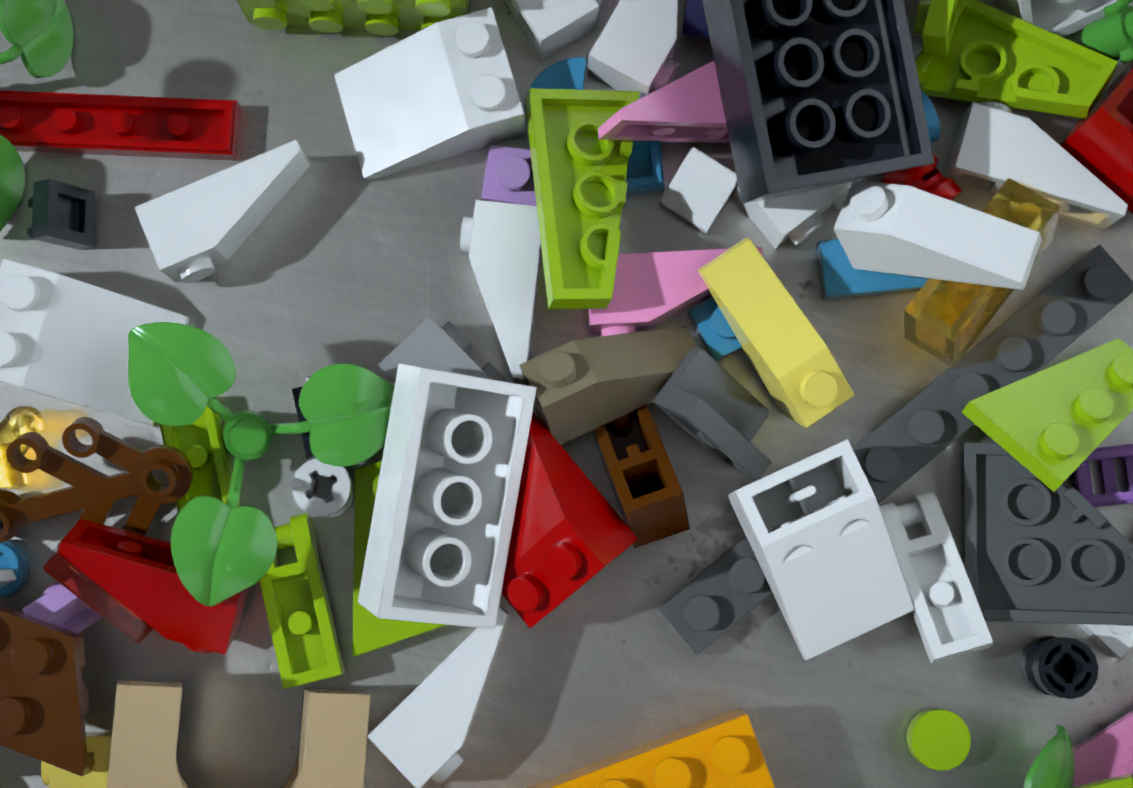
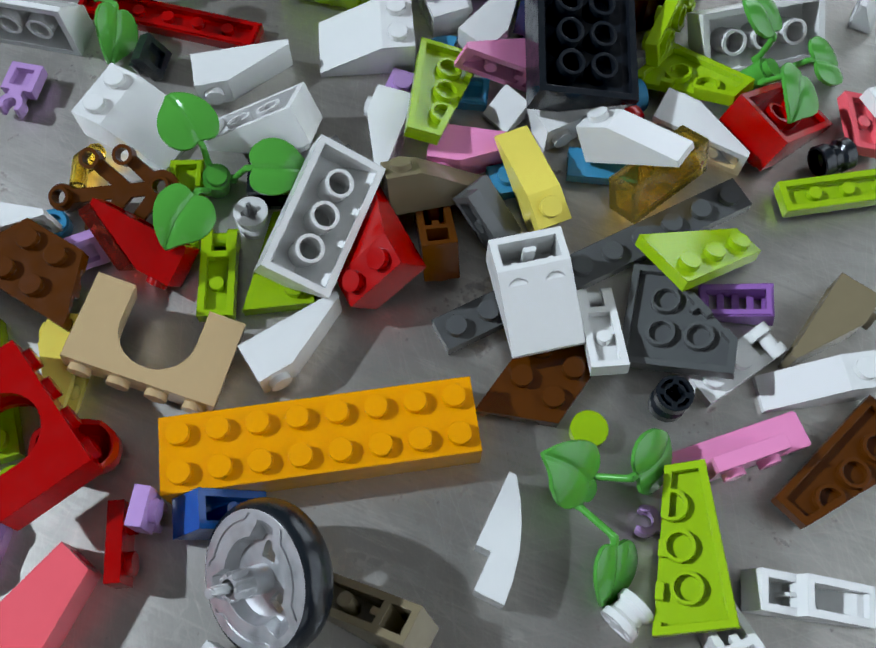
camera: 10 degrees right, 15 degrees down
none -> white slope [204,82,323,154]
none -> reddish brown wing [476,344,592,428]

